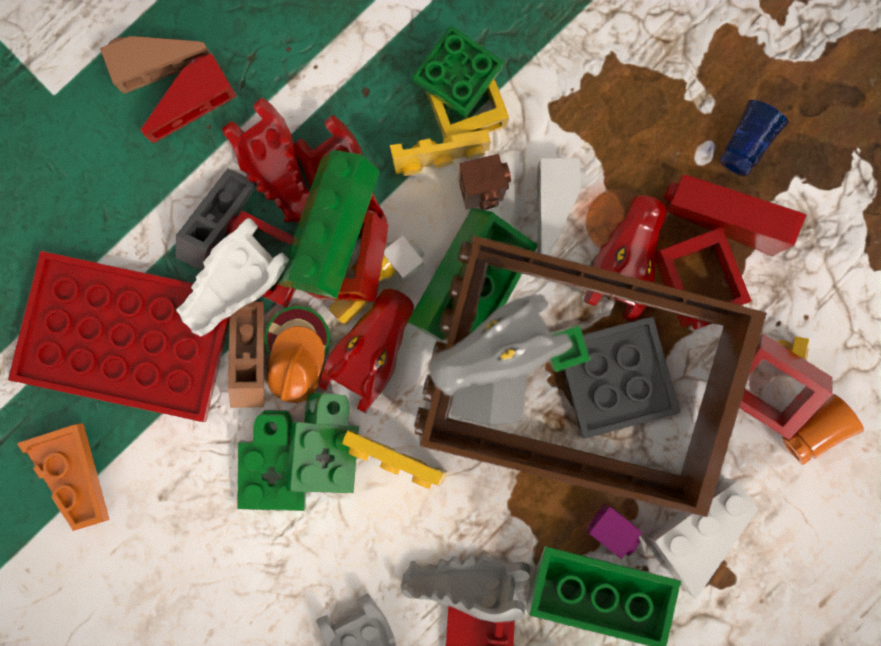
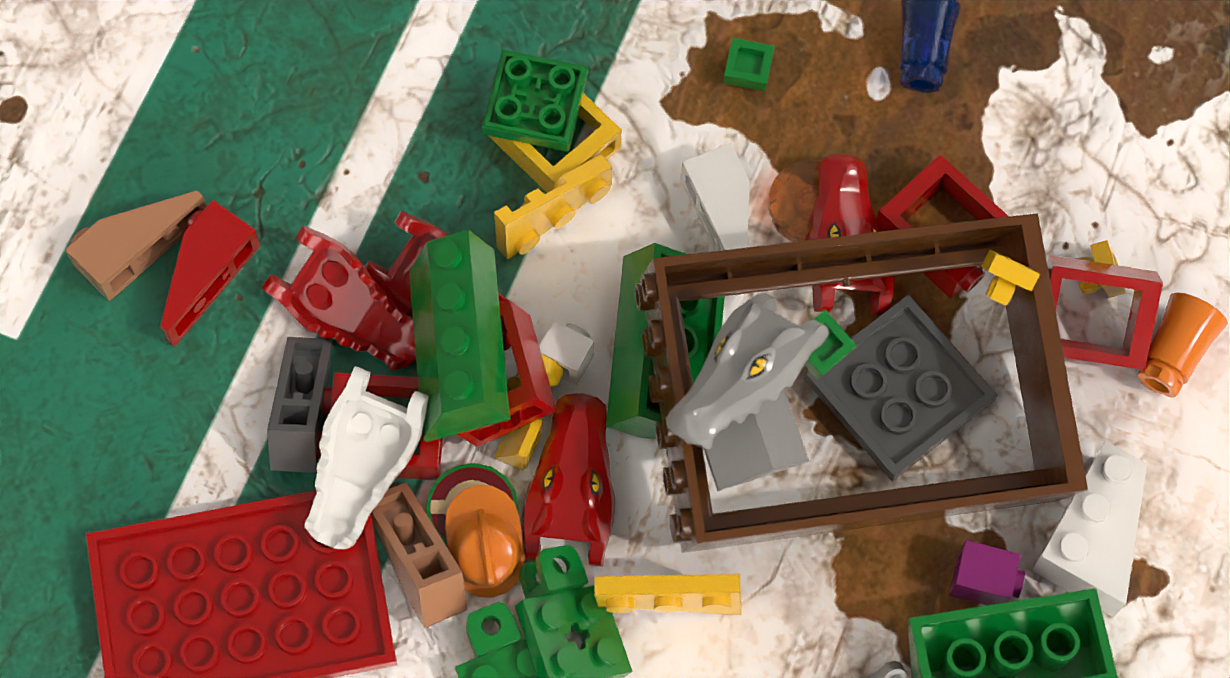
camera: 25 degrees left, 15 degrees down
copper brick [458,153,511,210] -> none
red slope [663,174,807,257] -> none
none -> green plate [723,38,775,92]
none -> yellow tile [981,250,1040,306]

